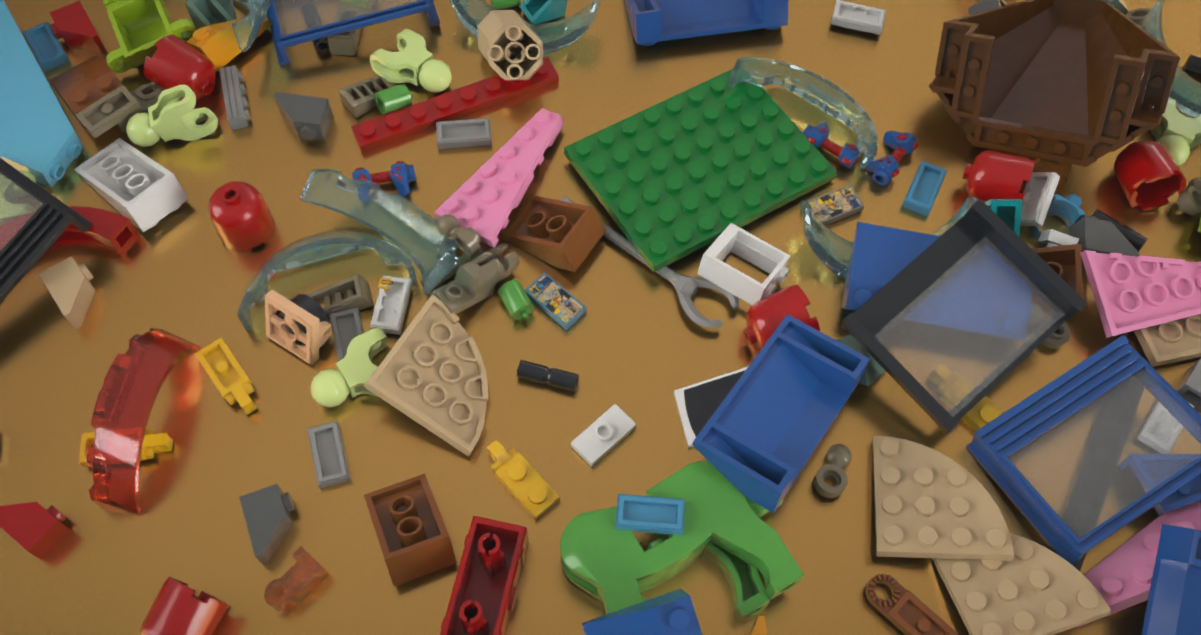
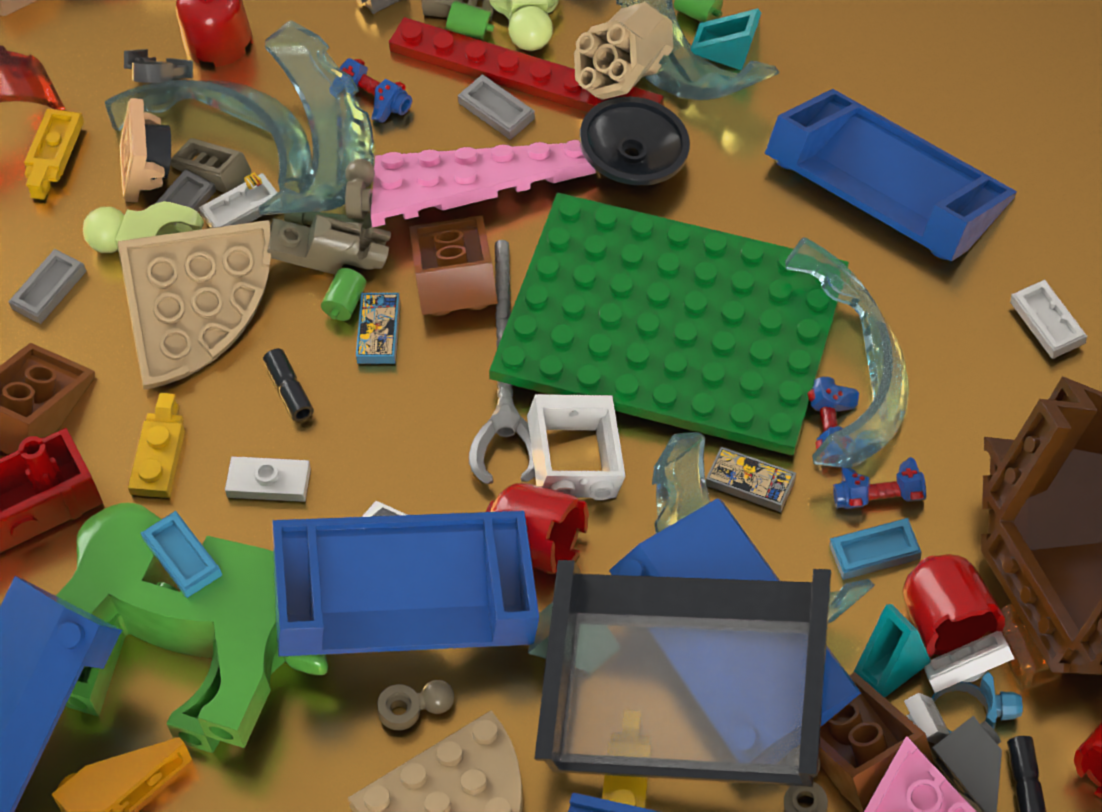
camera: 55 degrees right, 5 degrees down
none -> dark grey piece [124,49,193,83]
none -> black dish [579,97,690,185]

